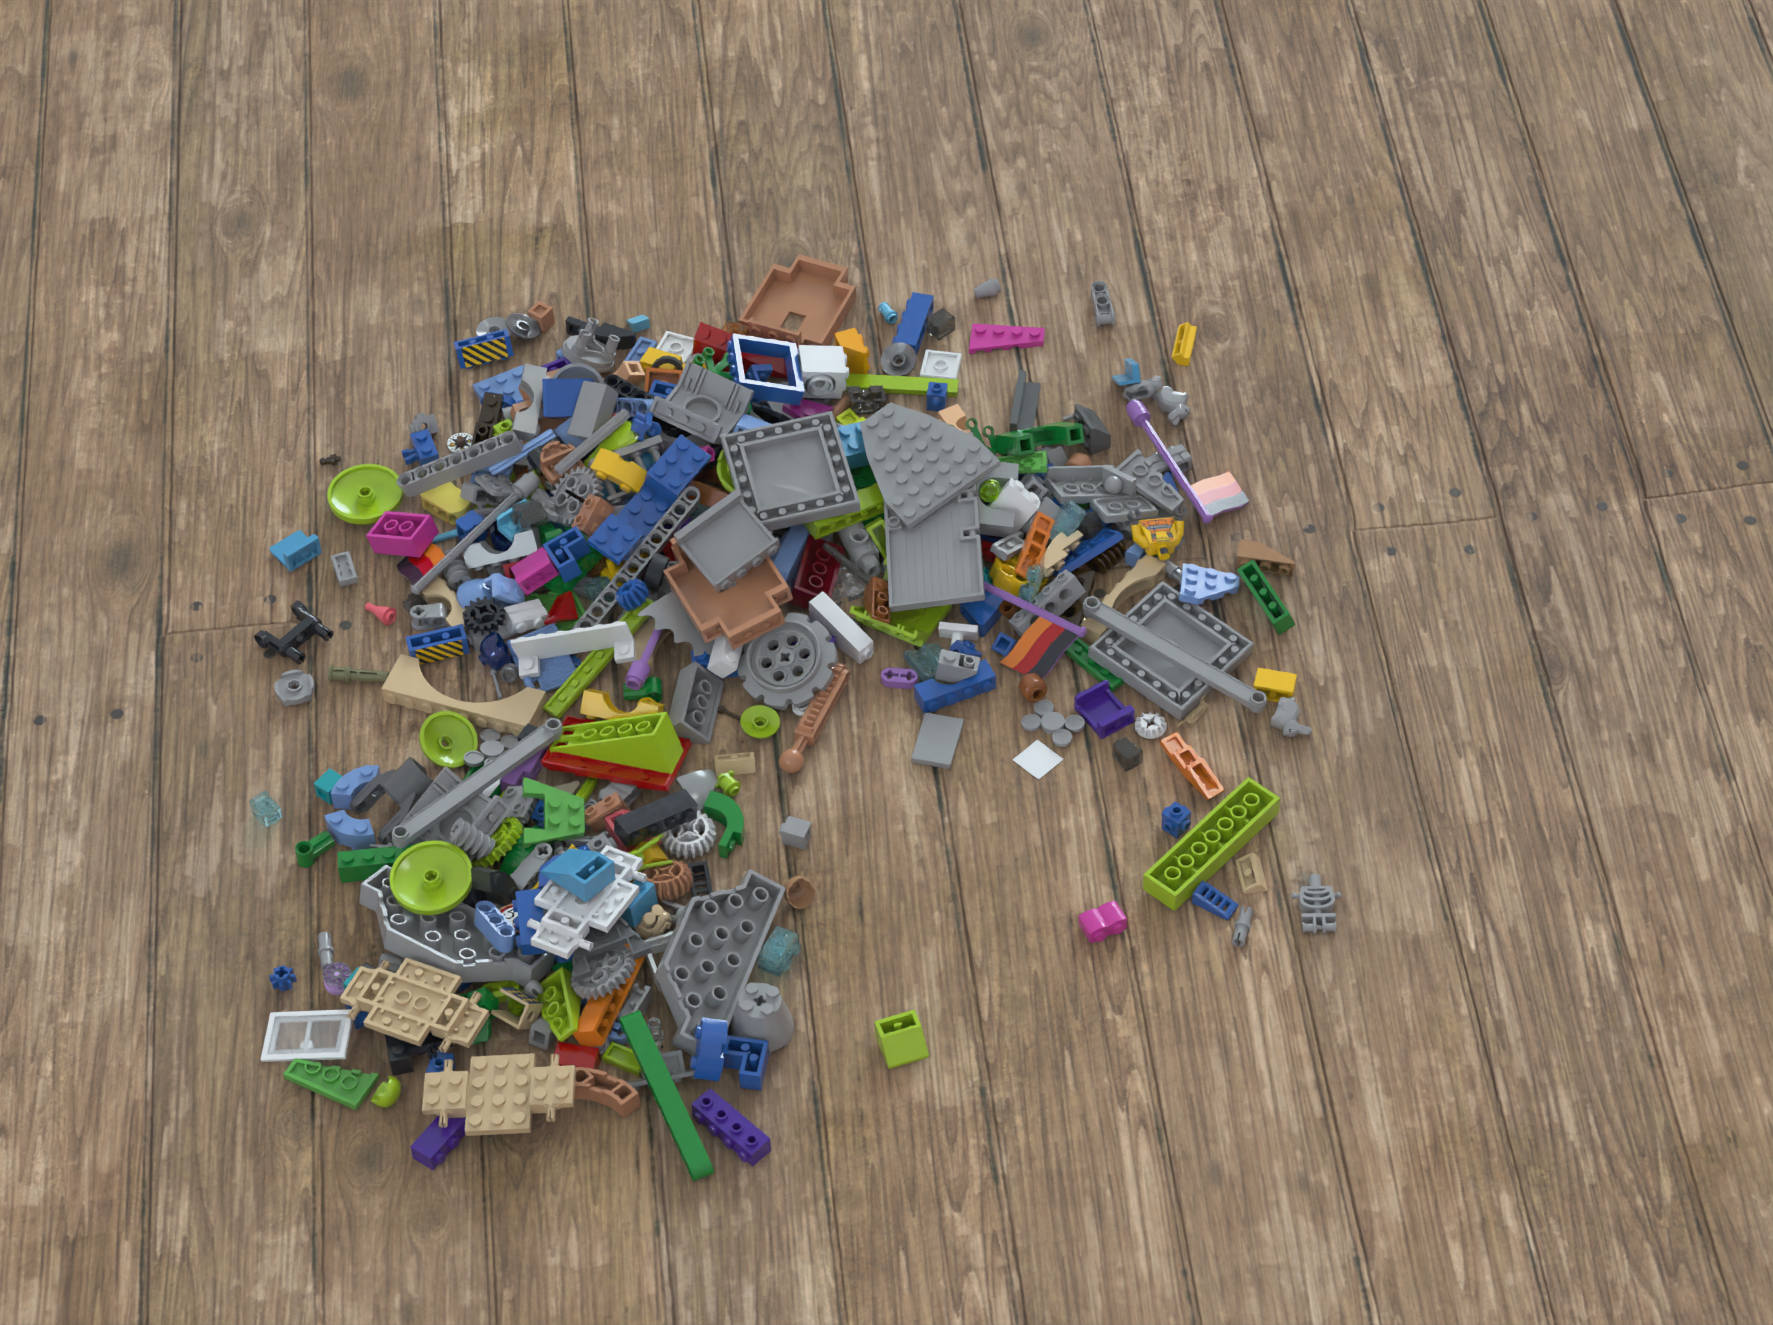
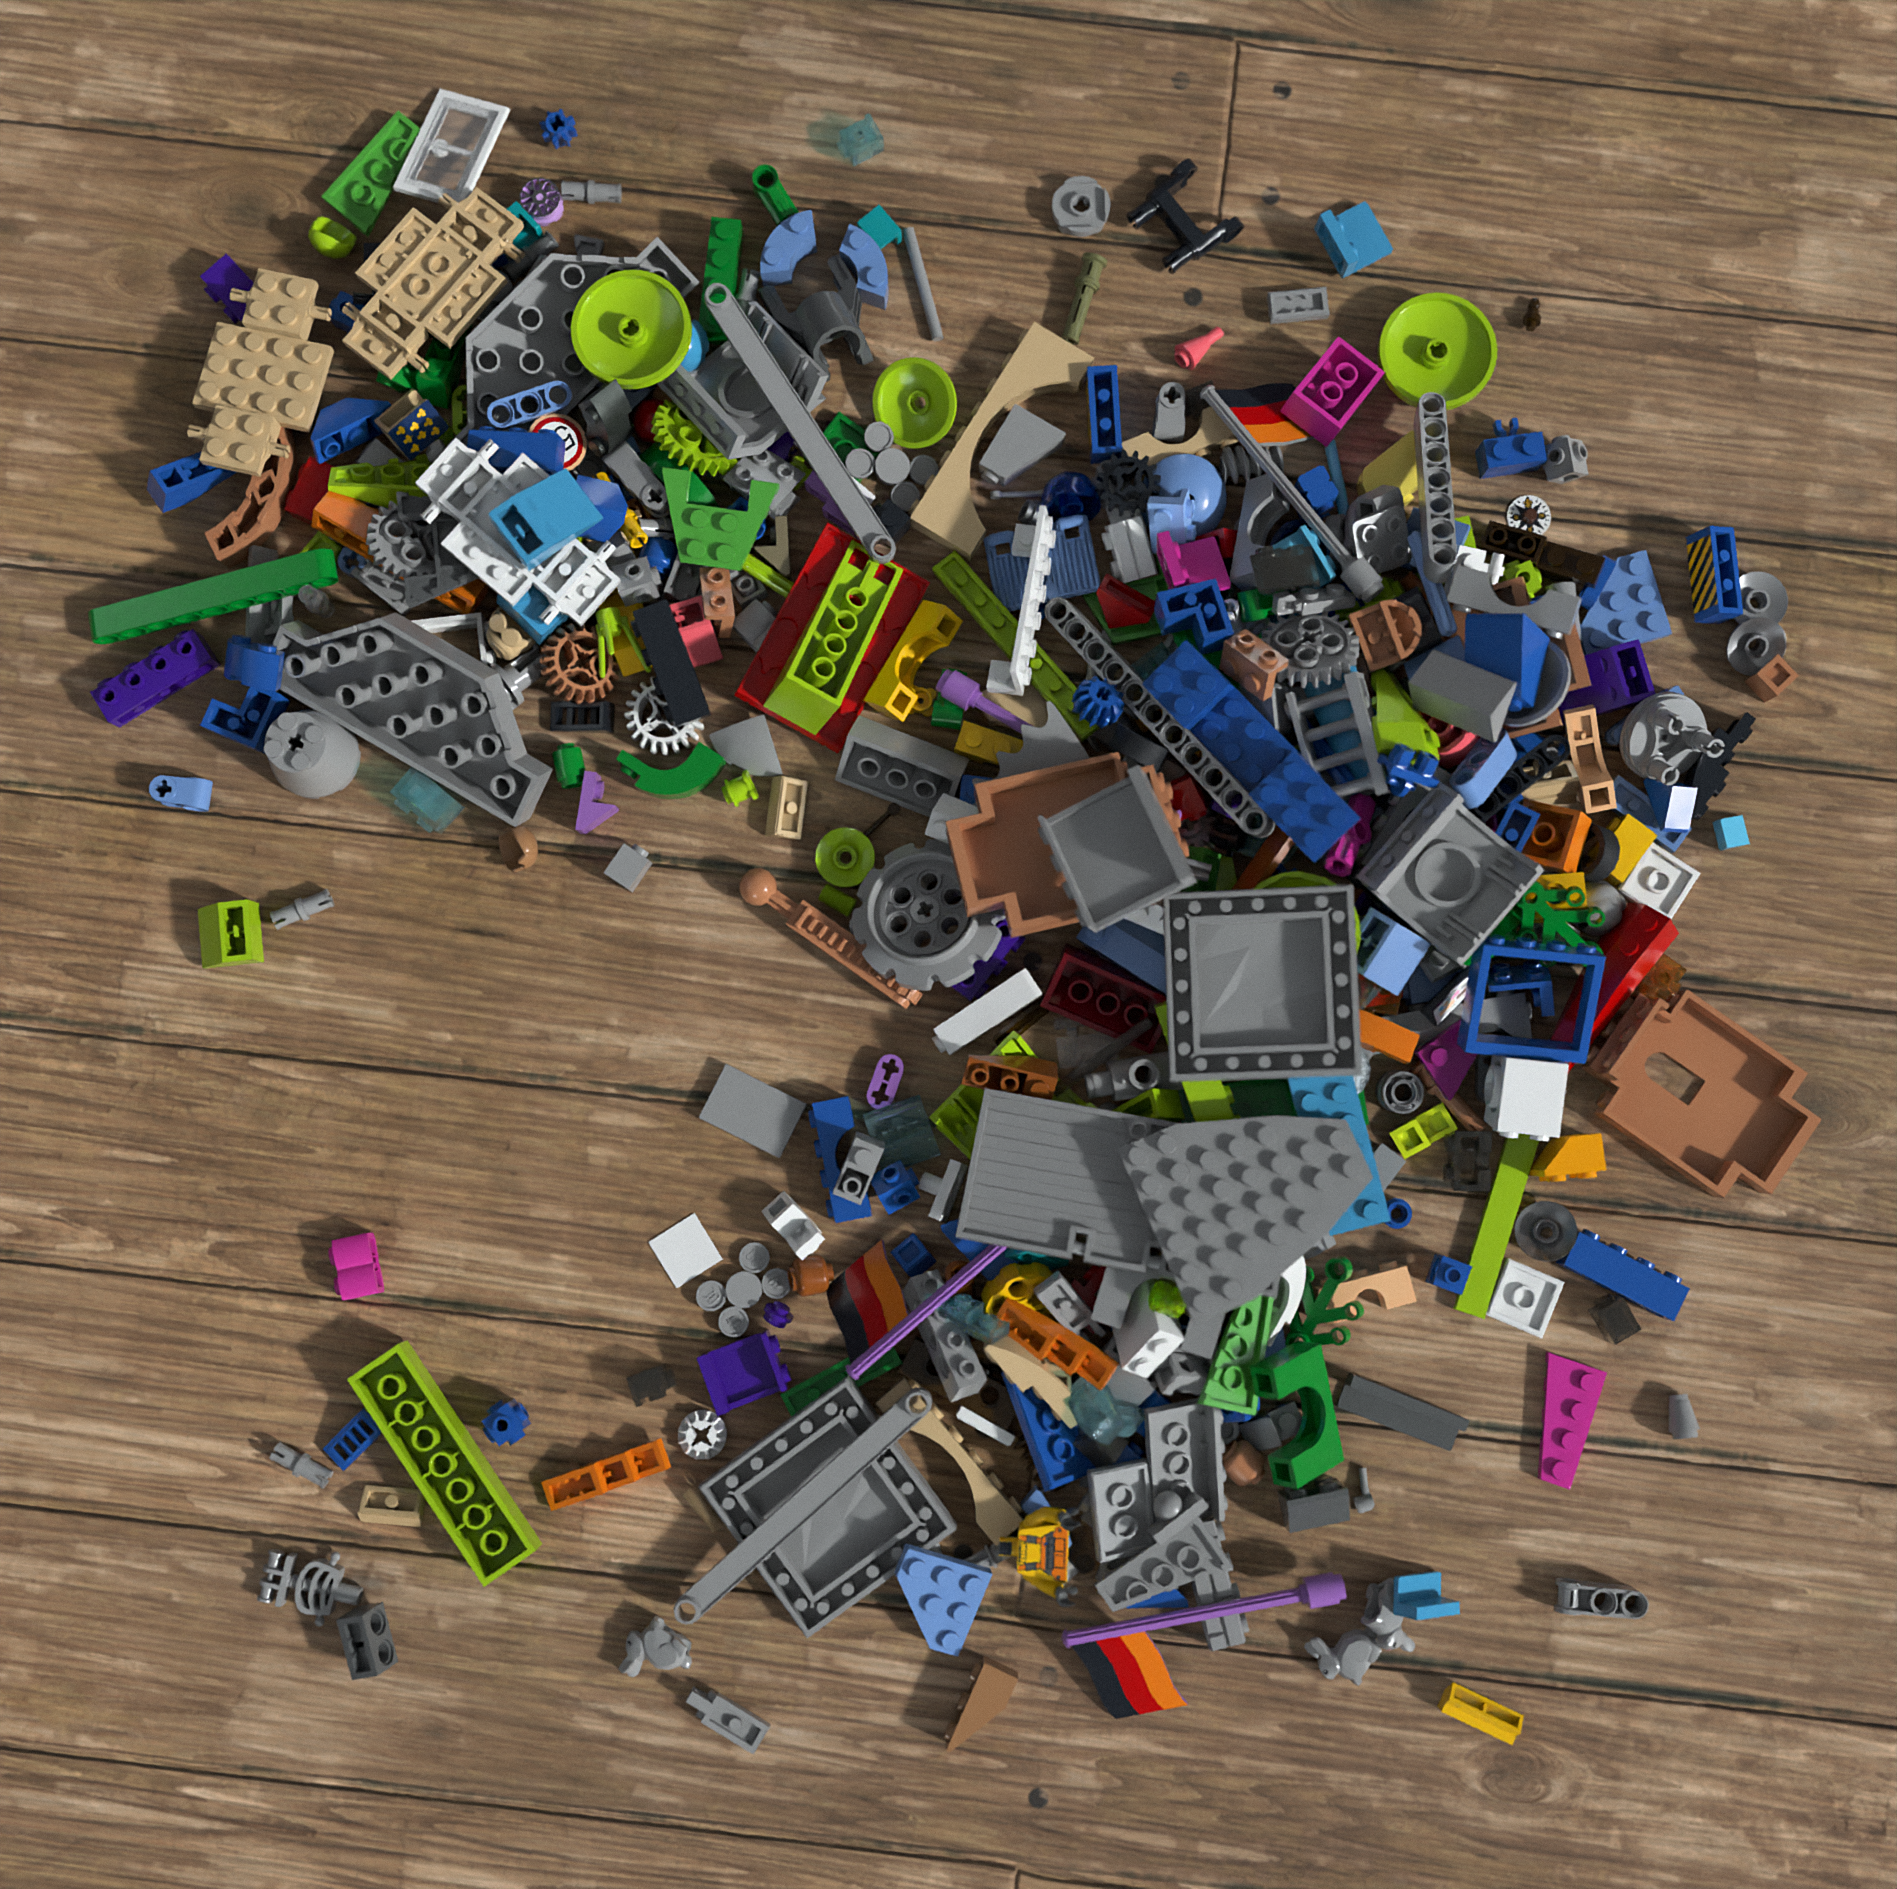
camera: 100 degrees right, 35 degrees up
light grey piece [449,818,495,860] -> none
light grey axle [554,409,630,475] -> none
yellow brick [590,448,647,493] -> none
medium azure pin [878,302,898,324] -> none
green brick [1237,559,1296,635] -> none
yellow brick [1253,668,1297,702] -> none
none -> blue slope [147,451,237,513]
none -> medium blue piece [149,775,213,812]
none -> light grey pin [270,888,335,930]
none -> blue slope [310,398,391,464]
none -> dark grey brick [336,1602,398,1680]
none -> green brick [552,743,586,789]
none -> flat silver tile [574,234,605,256]
none -> medium lavender slope [575,771,619,834]
none -> light grey hinge [686,1687,770,1754]
none -> white brick [762,1191,825,1260]
none -> dark purple plate [763,1301,793,1328]
none -> lime piece [818,883,857,917]
none -> light grey bar [903,227,944,342]
none -> yellow arch [954,721,1023,766]
none -> white tile [956,1405,1015,1446]
none -> light grey slope [979,404,1066,487]
none -> slope [1643,778,1698,833]

